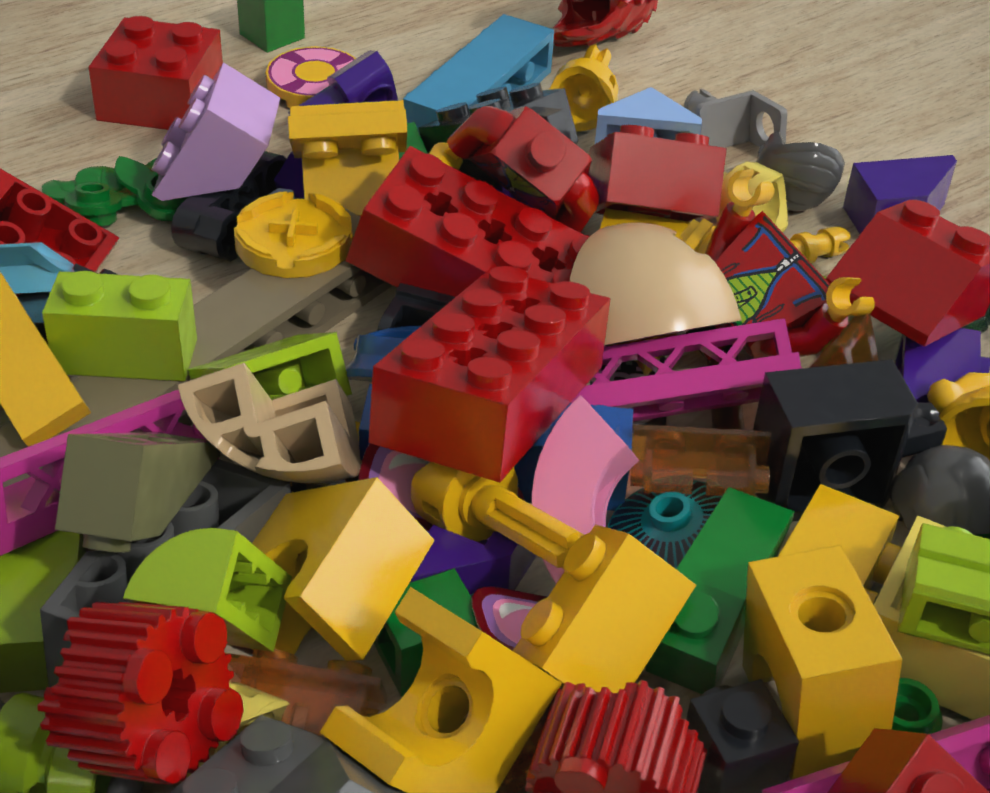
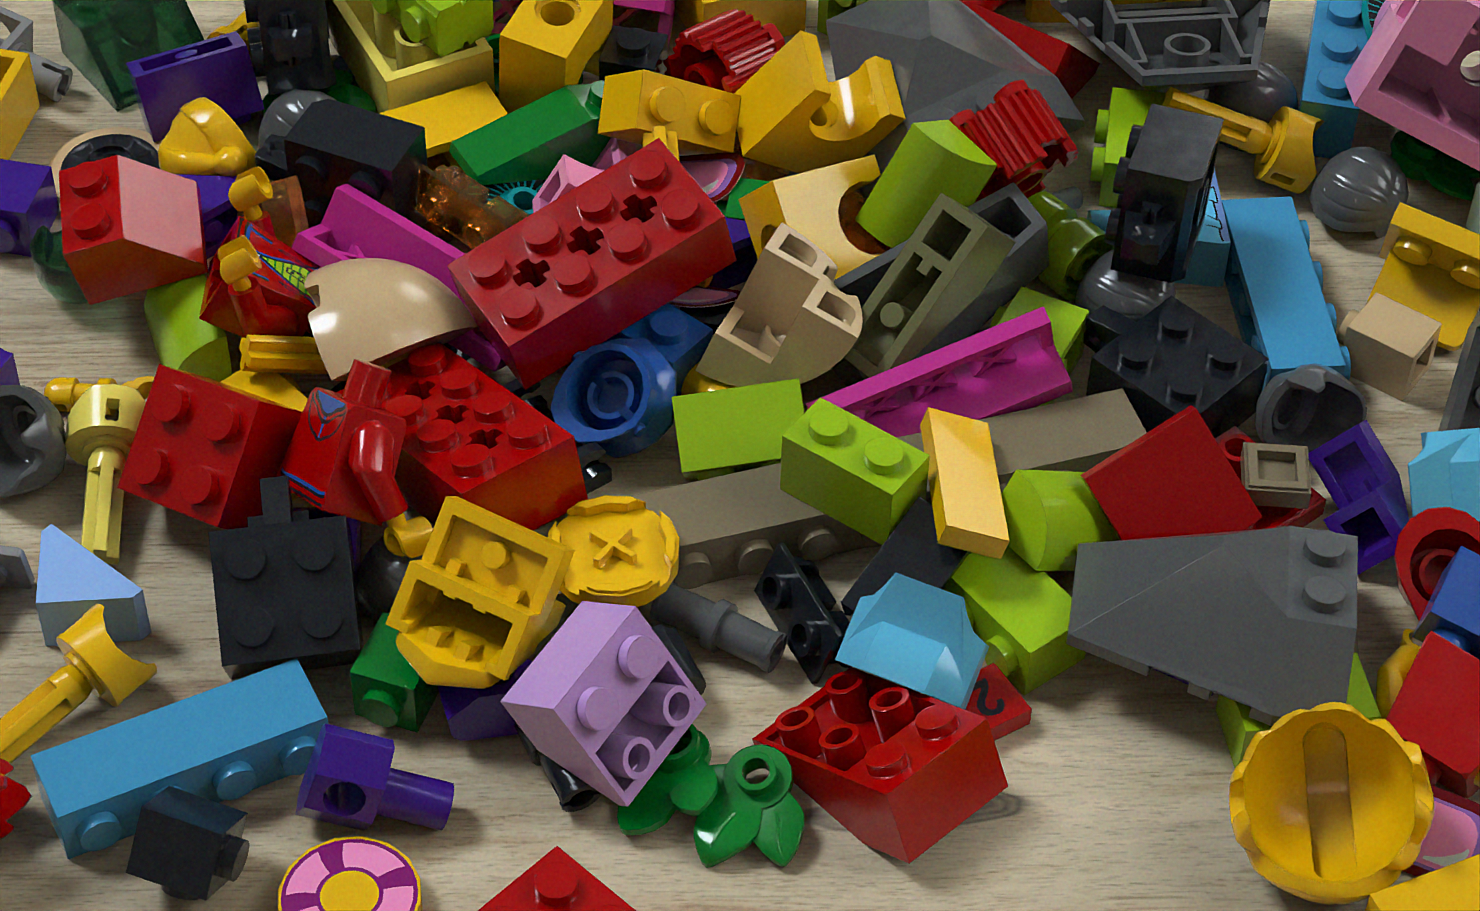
camera: 145 degrees left, 5 degrees up
none -> black brick [126,786,250,901]
none -> dark grey pin [650,582,787,673]

